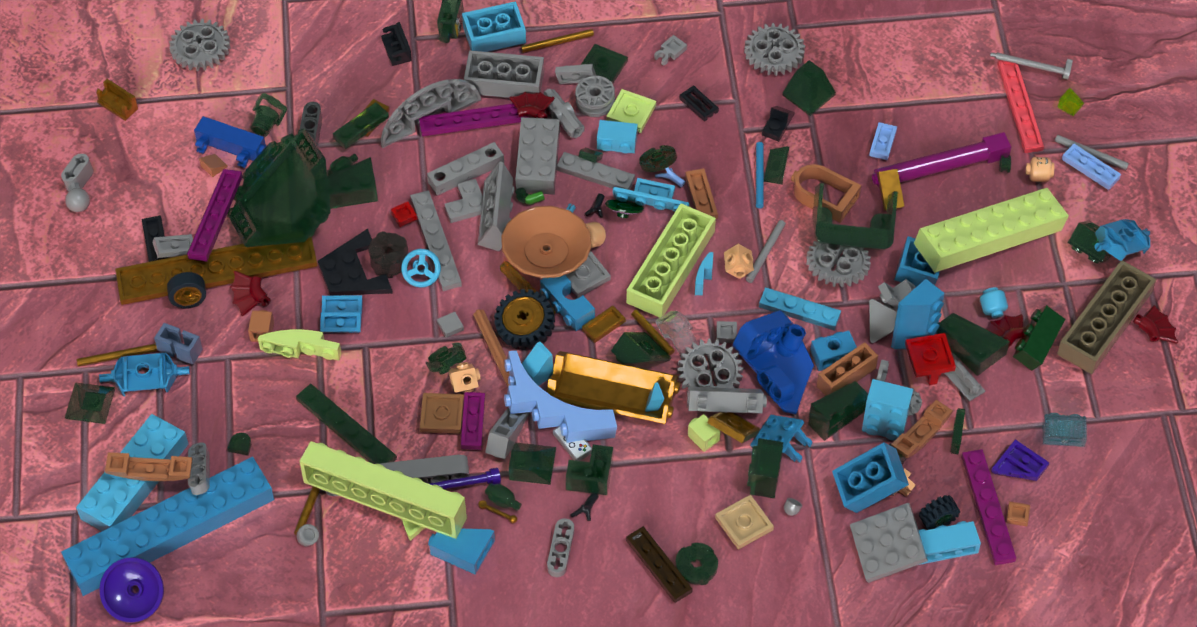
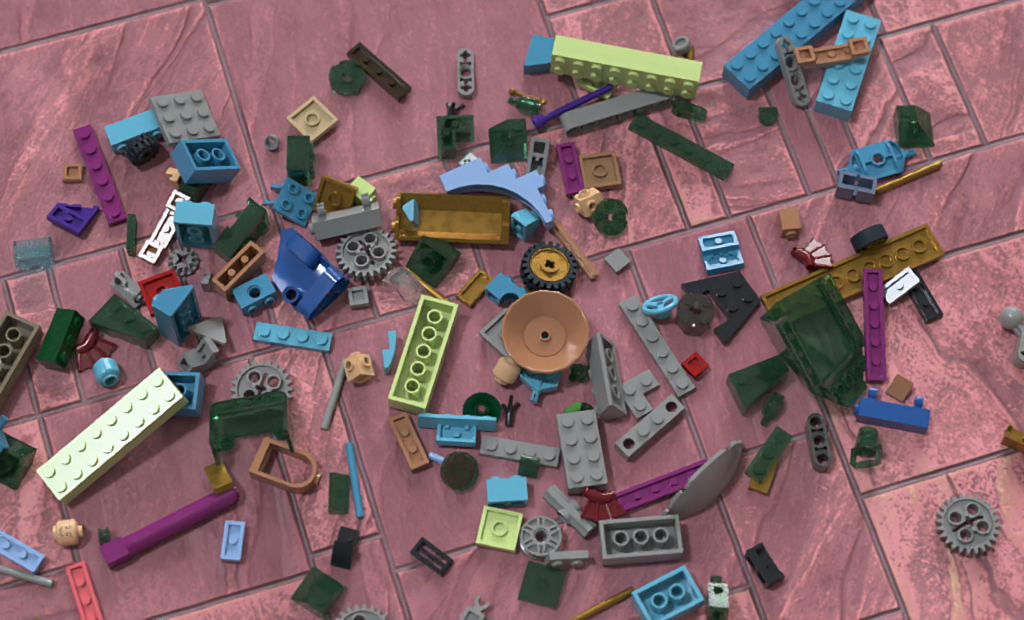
camera: 165 degrees right, 10 degrees up
yellowish green slope [258,329,342,360] -> none

